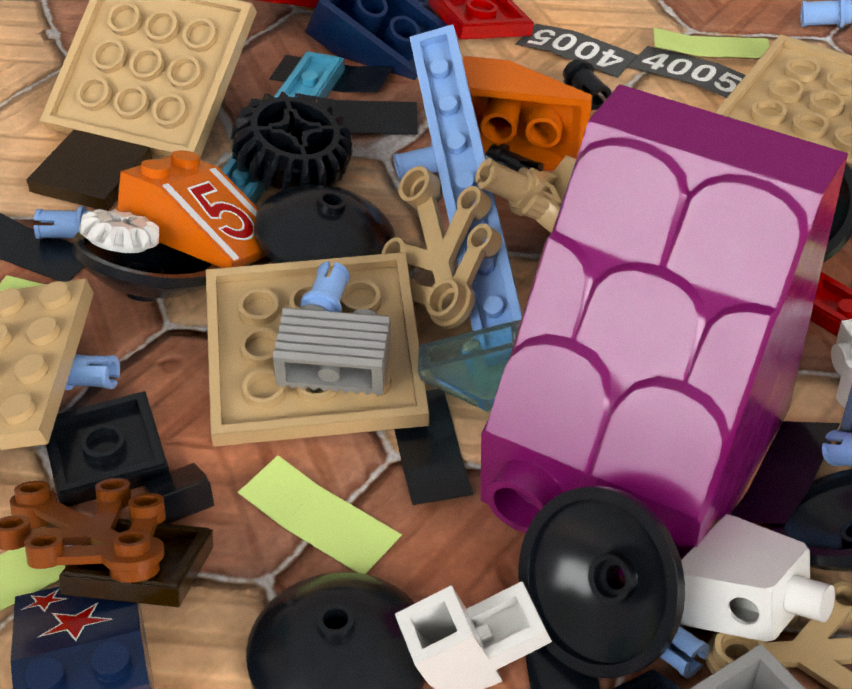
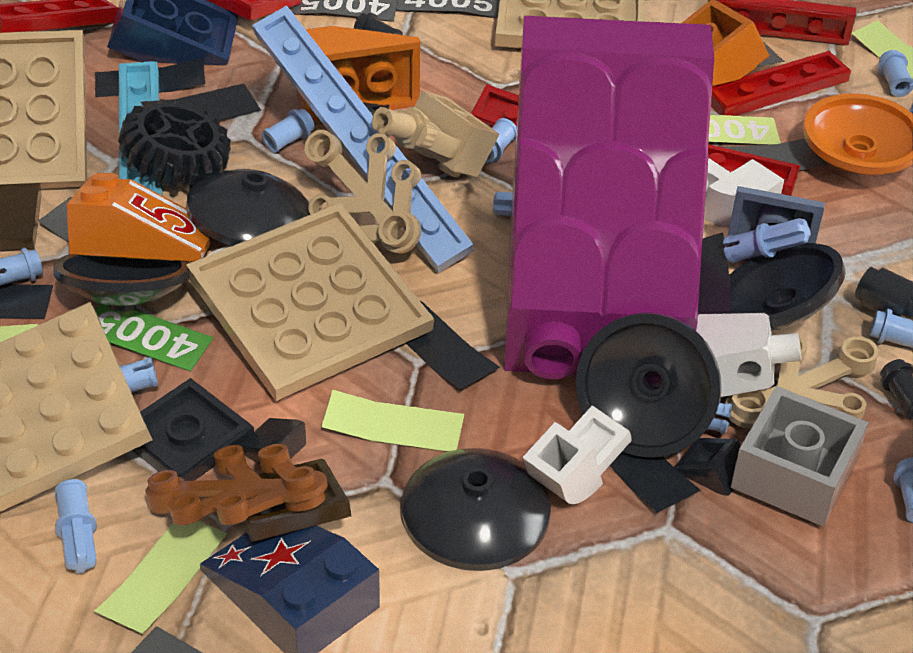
camera: 30 degrees left, 0 degrees up
white gear [79,209,159,253] -> none
light grey brick [273,304,391,396] -> none
light blue pin [300,261,350,312] -> none
clear light blue slope [418,319,521,412] -> none
none -> bright green sticker [95,304,214,372]

